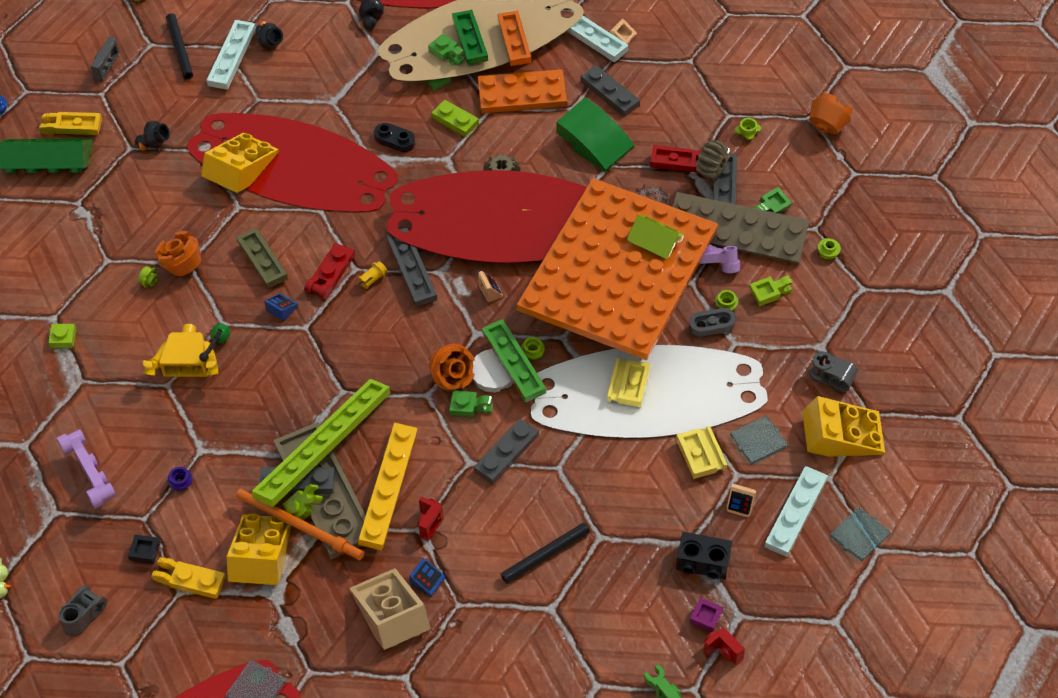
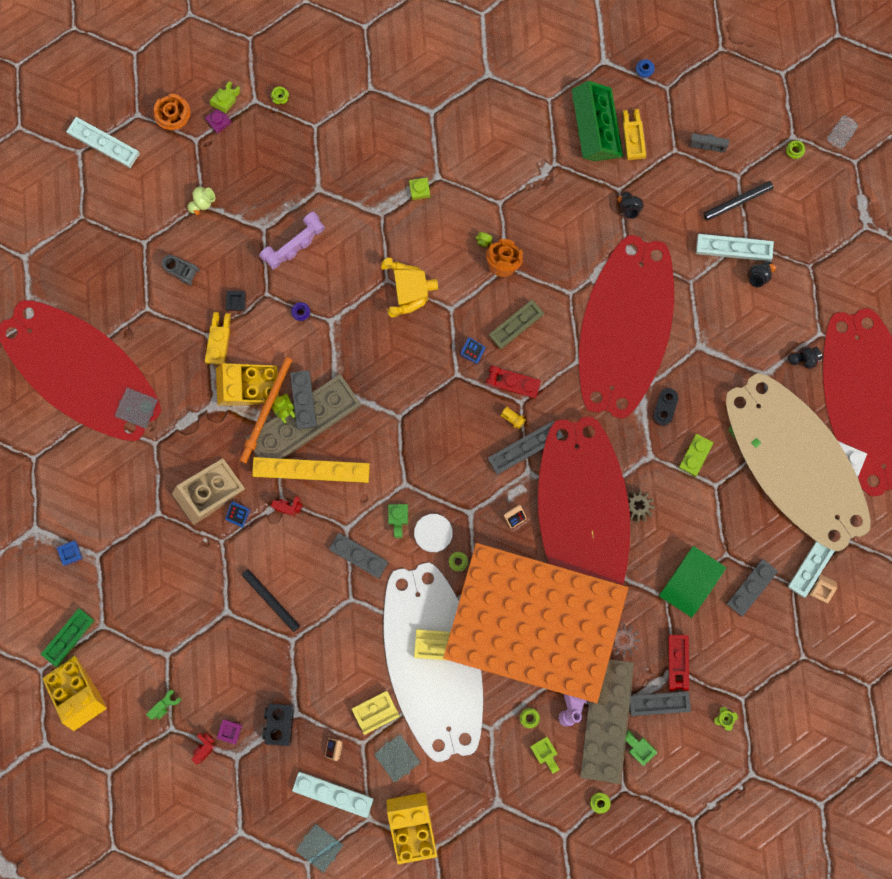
camera: 85 degrees right, 25 degrees up
hinge [199,323,231,362] -> none
yellow slope [201,133,279,193] -> none
lime plate [252,379,390,507] -> none
bright green plate [428,34,465,65] -> none
orange cone [428,344,475,391] -> none
green plate [452,9,488,65] -> none
orange plate [478,69,567,114] -> none
bright green plate [482,319,546,403] -> none
orange plate [498,11,532,66] -> none
lime panel [627,215,684,259] -> none
dark grey plate [689,308,736,337] -> none
dark tan gear [696,140,730,179] -> none
orange cone [809,93,853,135] -> none
dark grey piece [809,351,858,392] -> none

